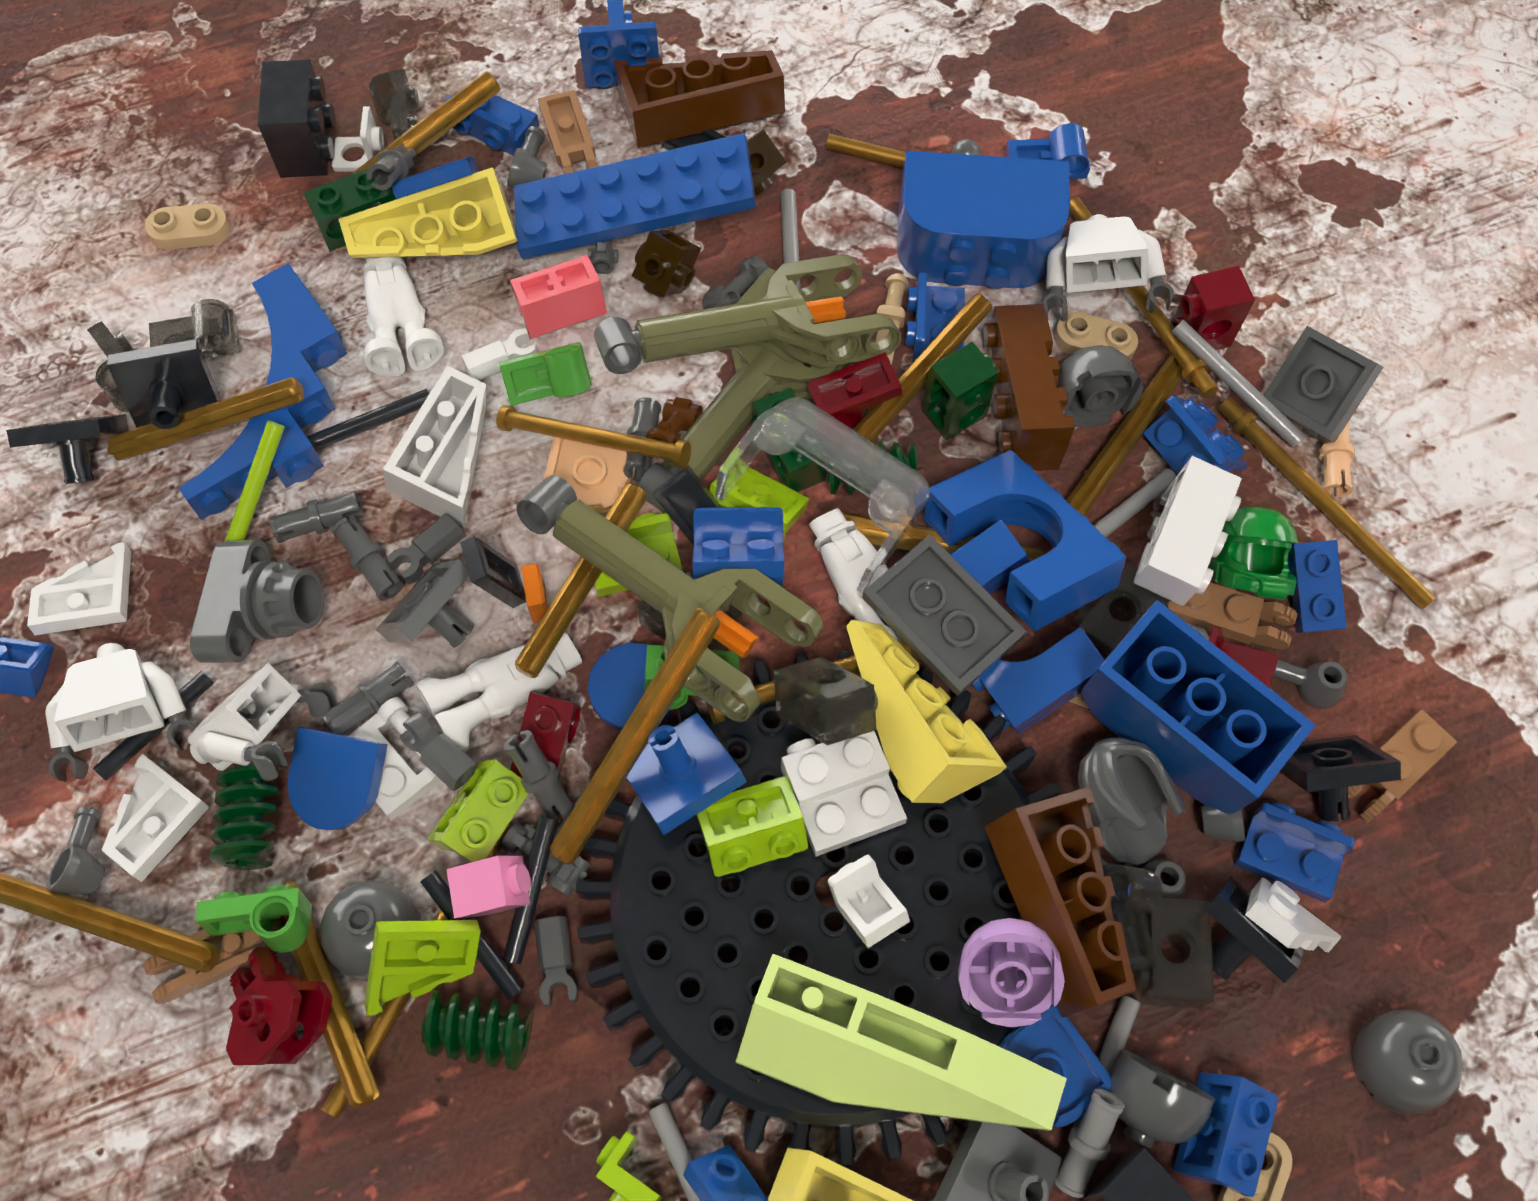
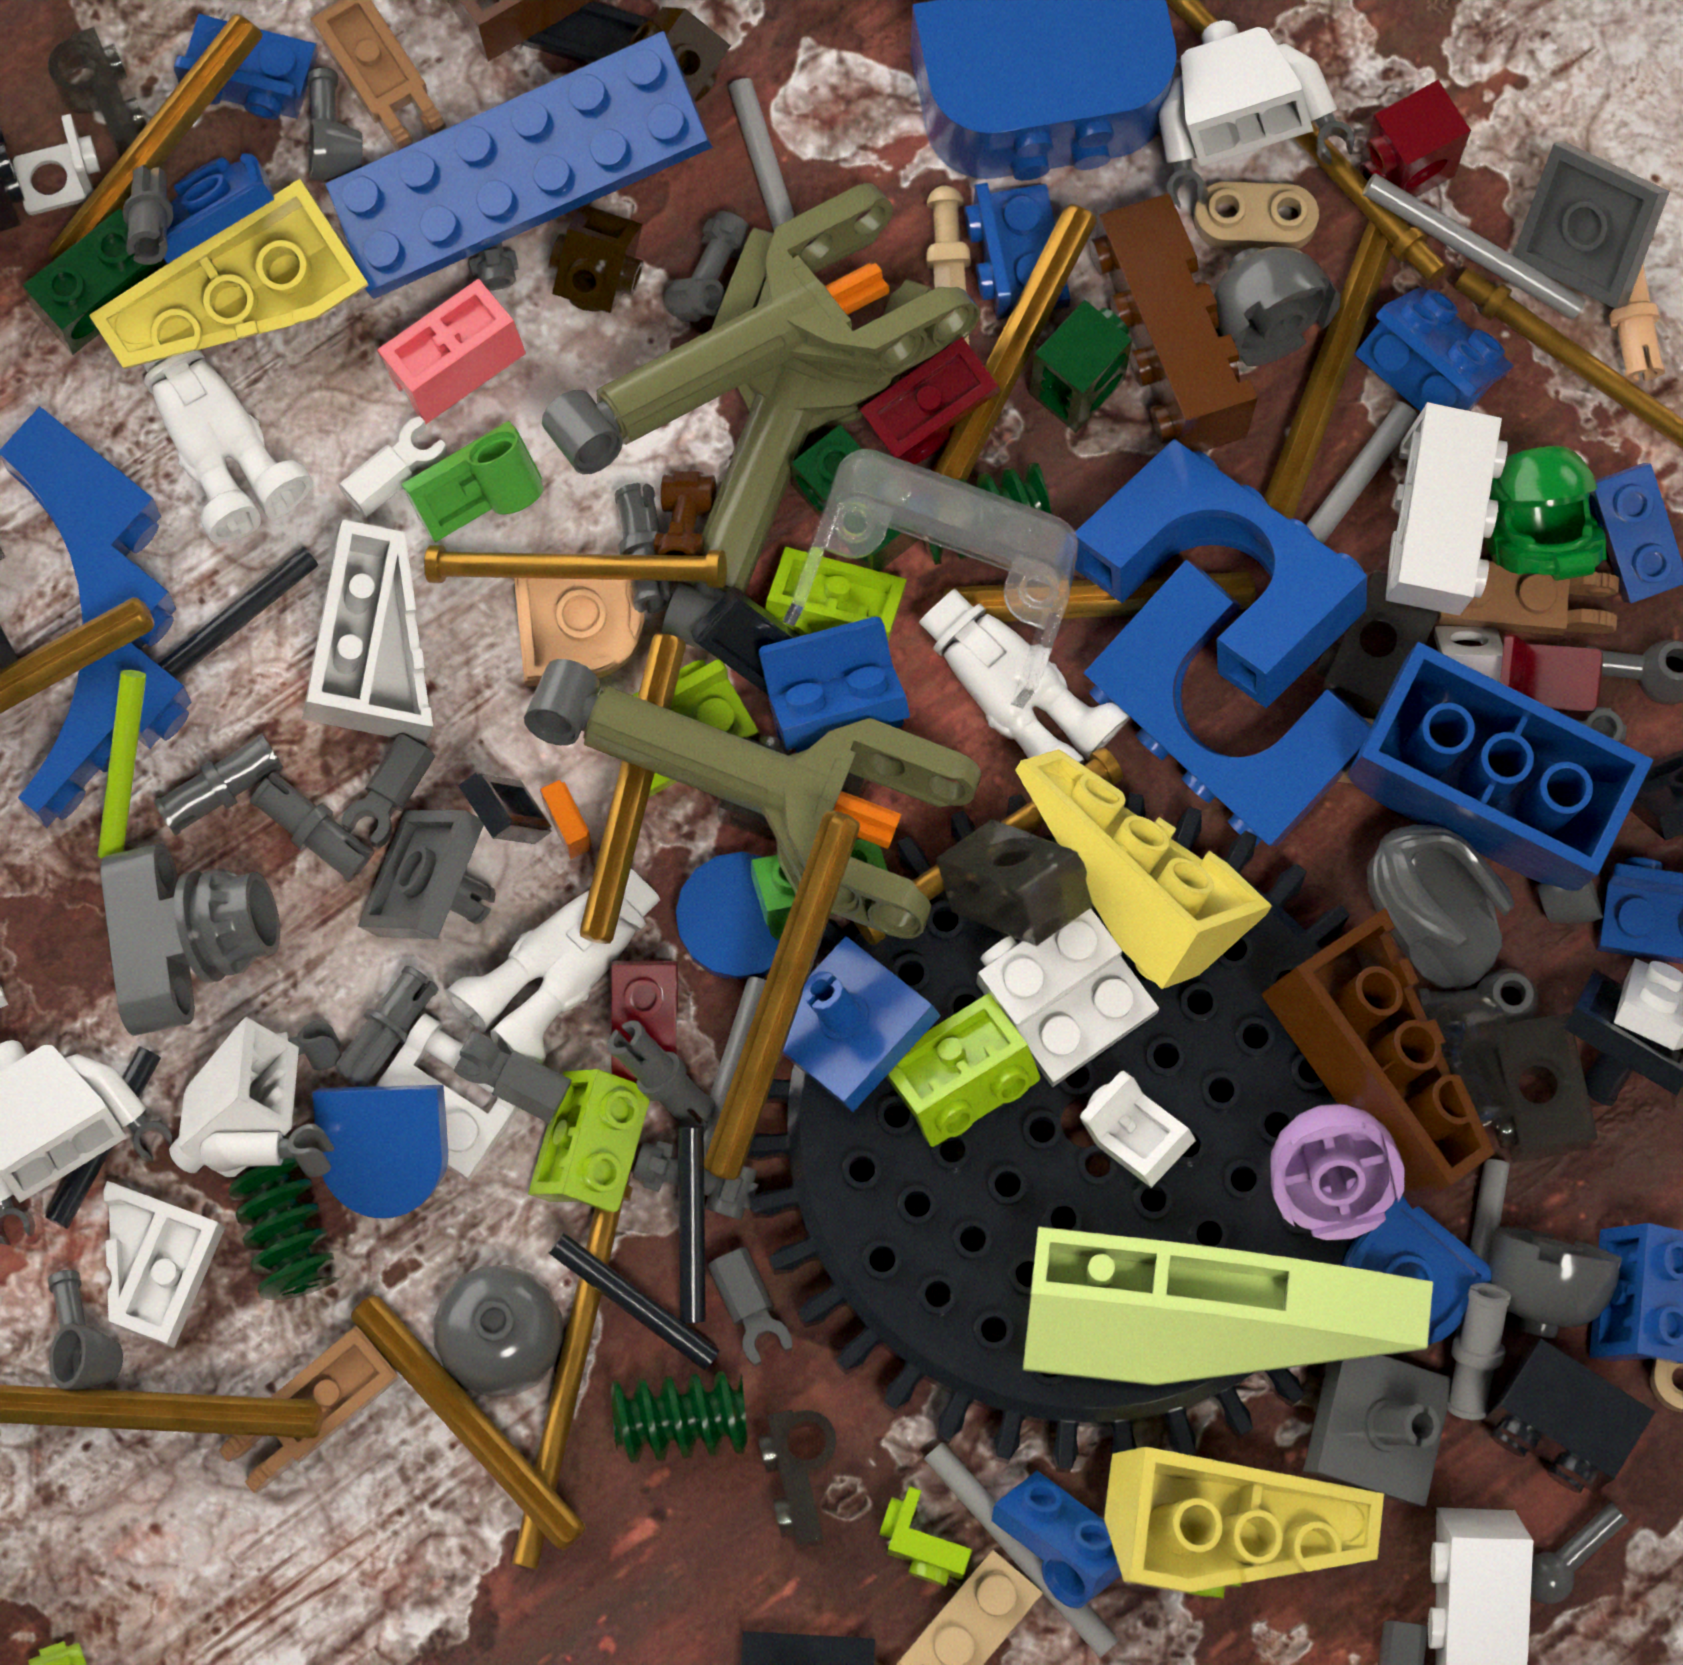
camera: 15 degrees left, 10 degrees up
bright green plate [196,885,312,953] -> none
dark red hinge [226,946,333,1065] -> none
lime wing [364,920,481,1016] -> none
bright pink brick [447,856,531,918] -> none
dark grey plate [862,534,1027,697] -> none
none -> clear smoke plate [757,1409,836,1551]

